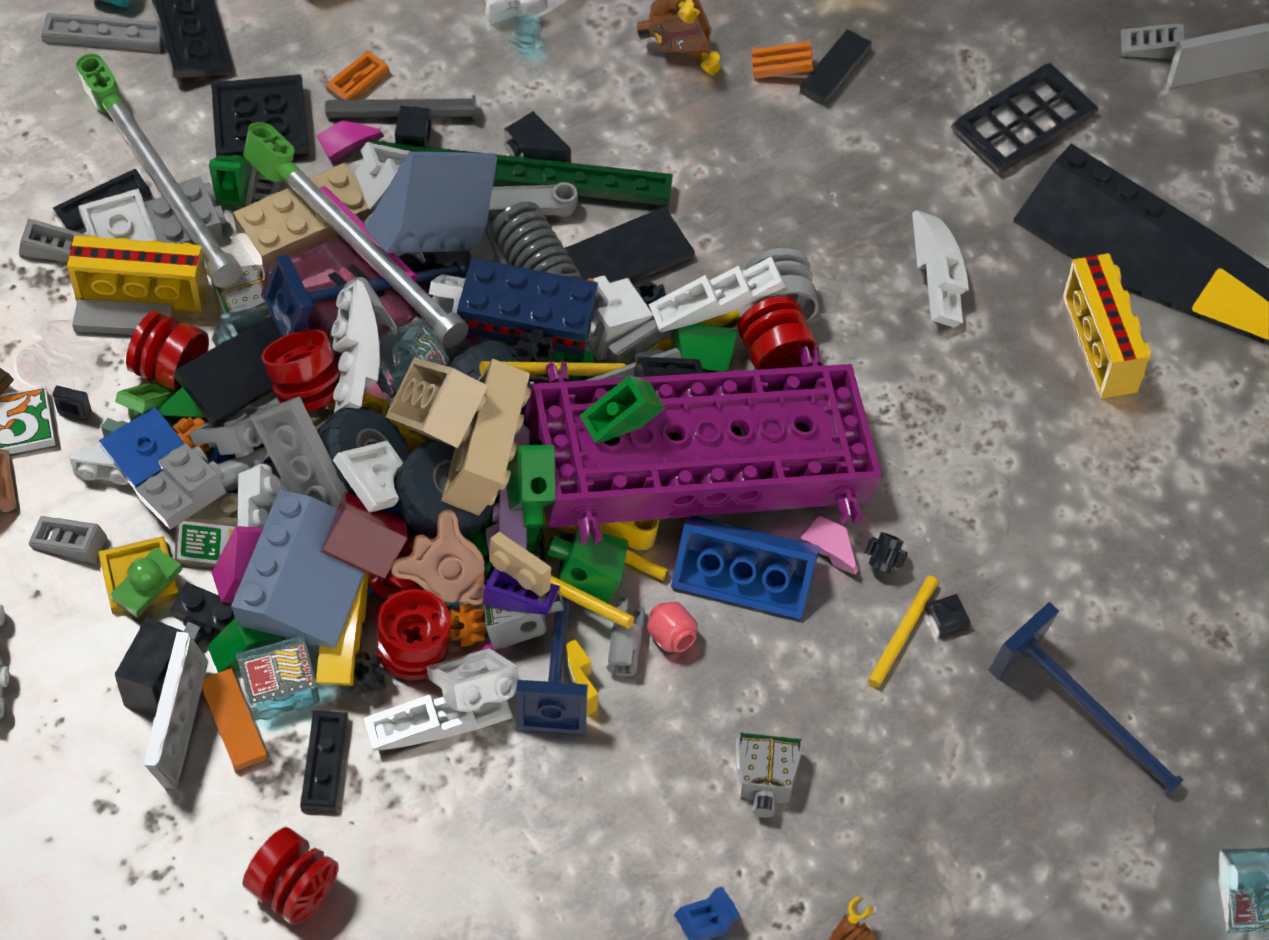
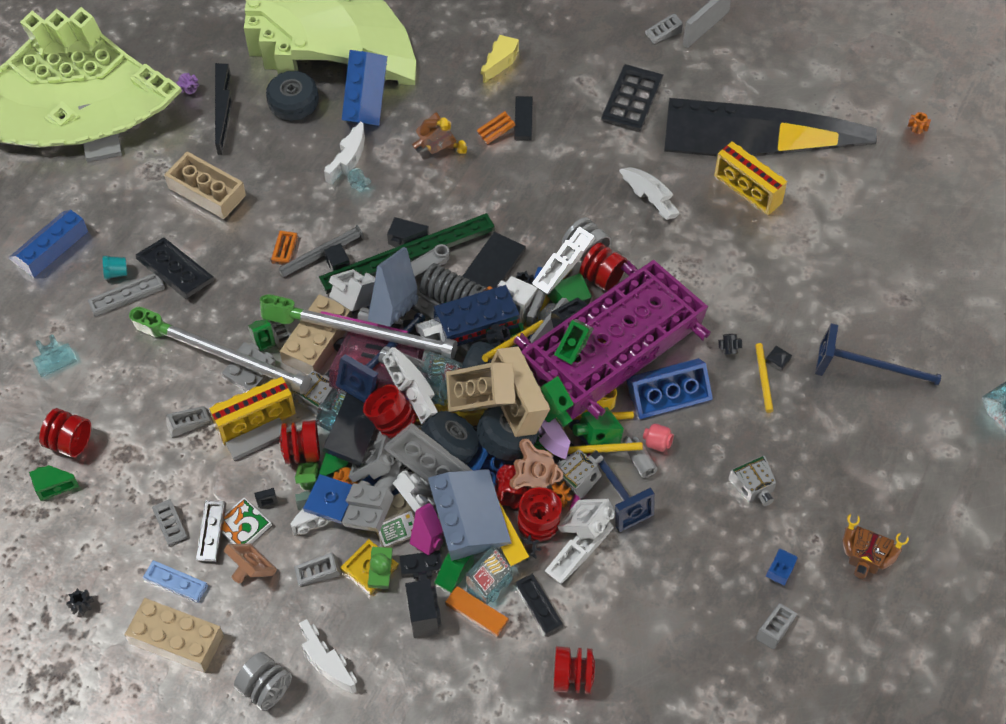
camera: 30 degrees left, 0 degrees up
black tile [52,168,151,231] -> none
white tile [78,189,158,241] -> none
light grey tile [143,632,209,790] -> none
black plate [211,74,309,158] -> none
dark pink slope [316,121,384,163] -> none
slope [321,491,407,581] -> none
white tile [333,441,403,513] -> none
dark purple slope [483,568,560,615] -> none
tan plate [489,532,551,597] -> none
yellow slope [567,639,599,715] -> none
bright pink slope [800,516,858,575] -> none

